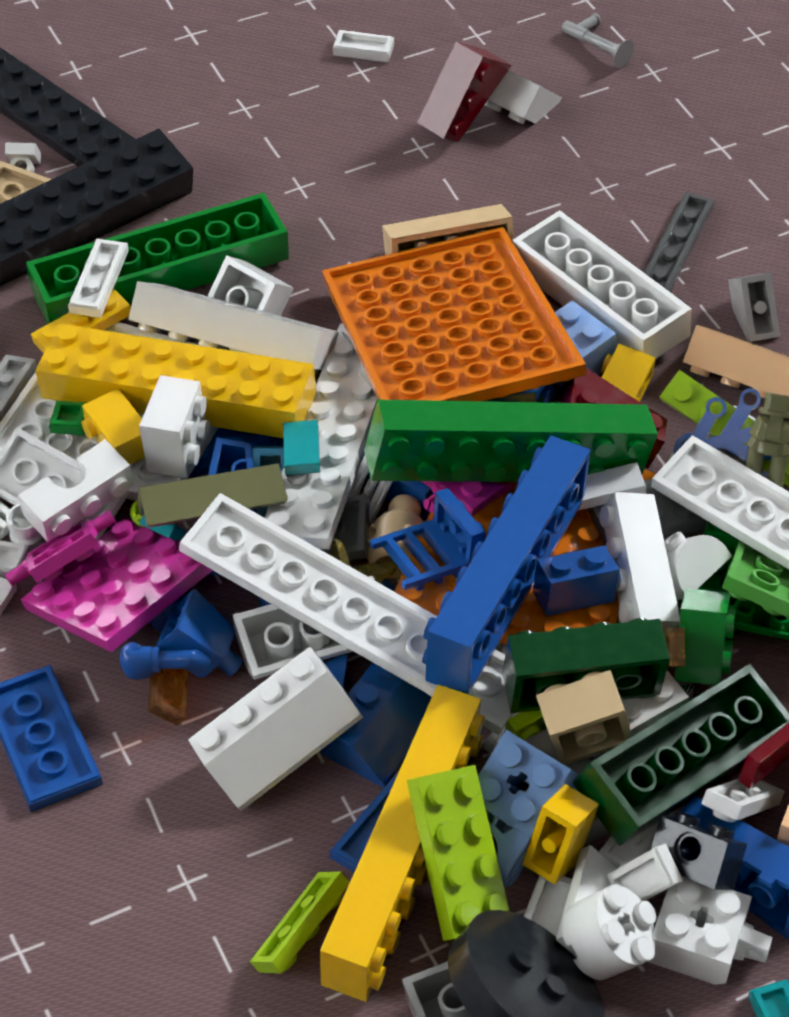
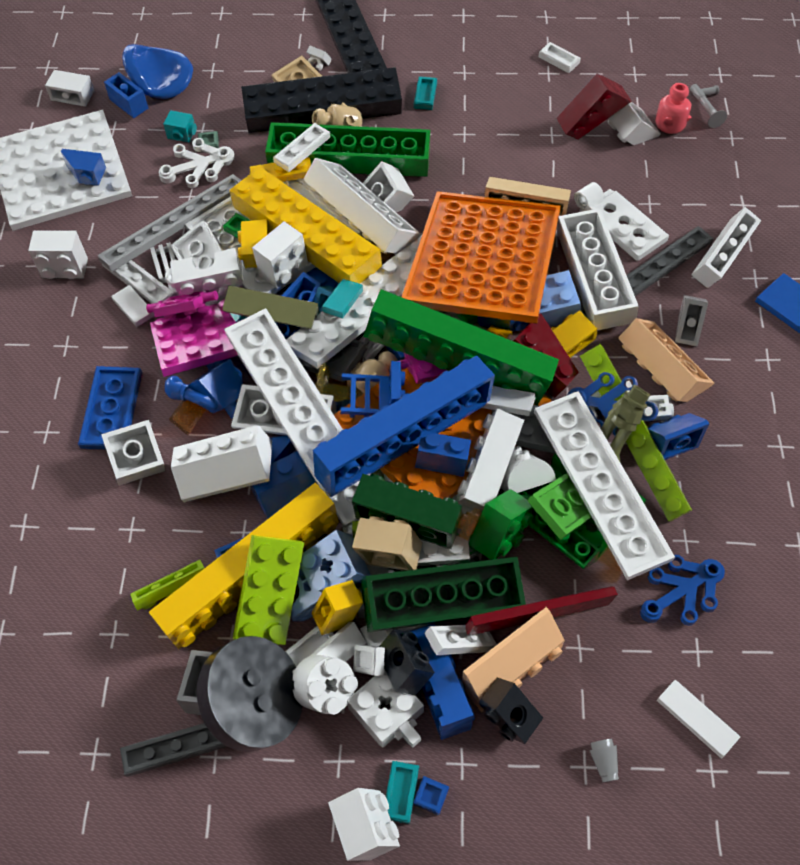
camera: 30 degrees right, 10 degrees up
none -> white brick [101,420,165,486]
none -> tan piece [312,102,362,127]
none -> teal tile [414,77,438,110]
none -> white hinge [574,182,669,261]
none -> coral piece [655,83,692,134]
none -> white brick [691,207,761,288]

